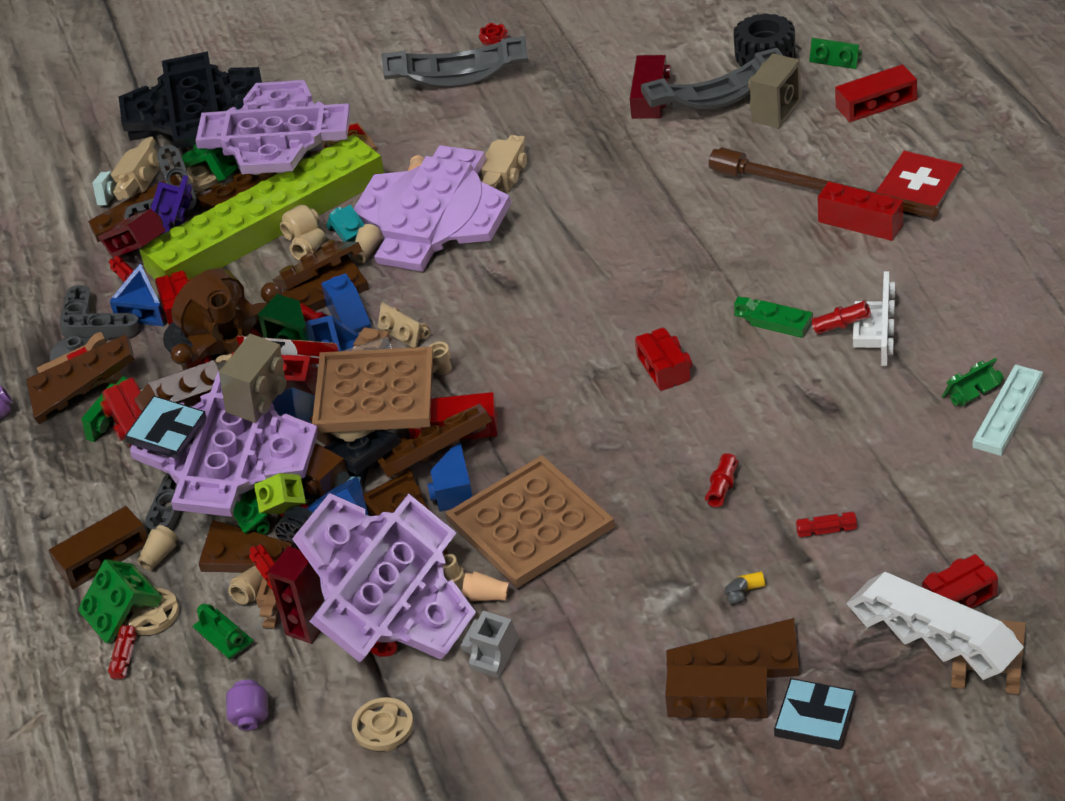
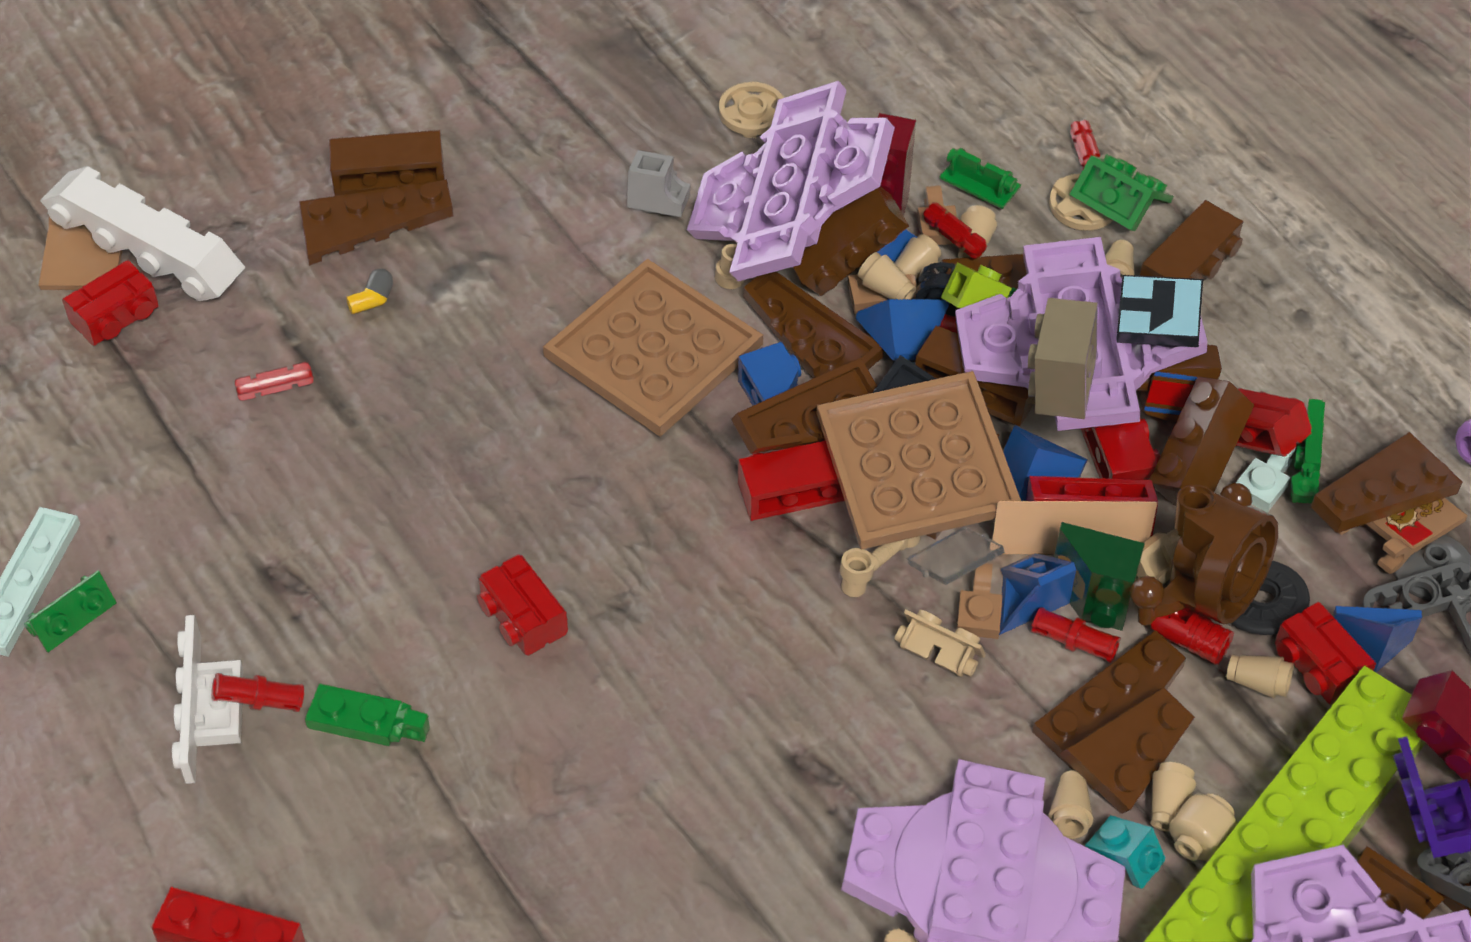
camera: 160 degrees right, 10 degrees up
medium lavender head [226,680,268,731] -> none
blue slope [321,273,371,333] -> none
light nougat cone [462,571,509,602] -> none
red pin [705,453,739,507] -> none
tile [774,678,856,749] -> none

